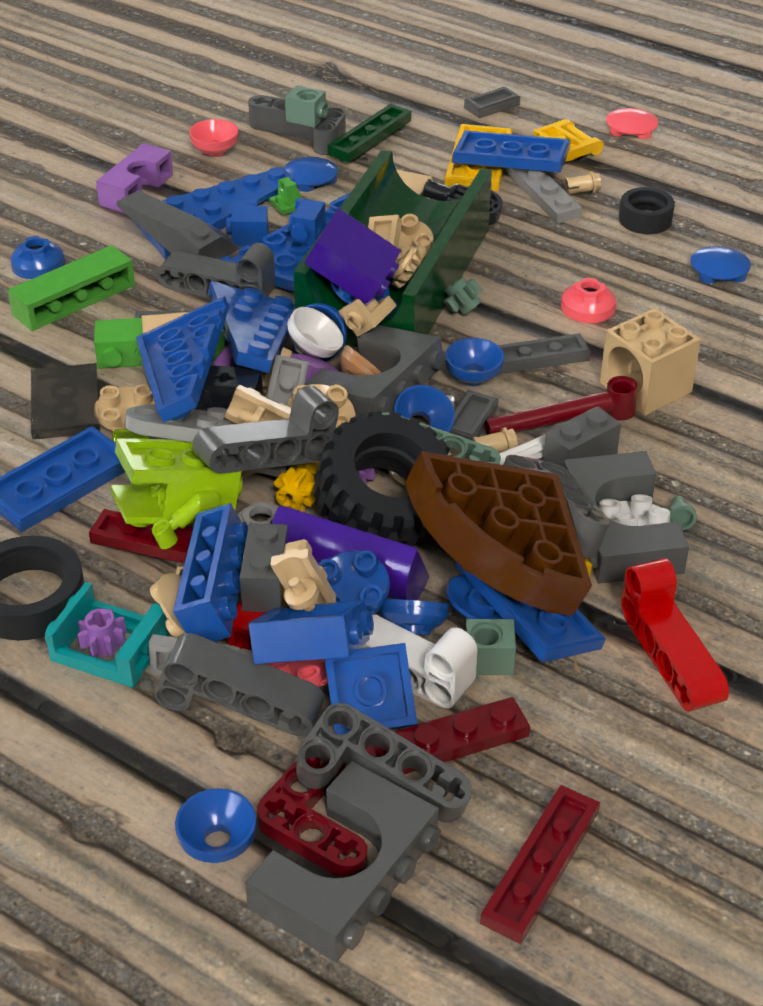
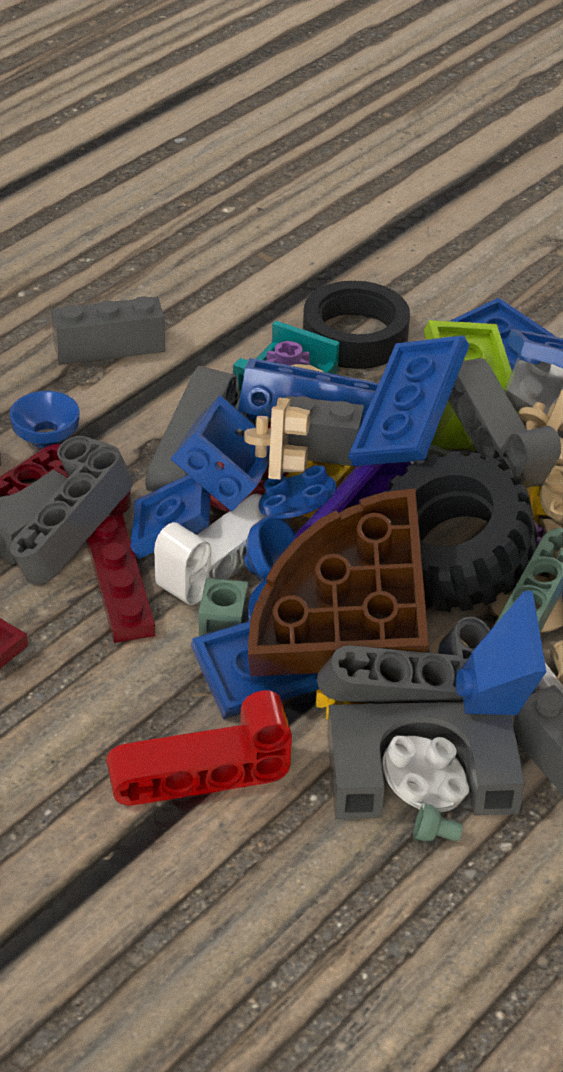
camera: 95 degrees right, 0 degrees up
none -> dark grey brick [51,296,165,365]
none -> blue tile [348,335,469,466]
none -> blue slope [456,591,546,715]

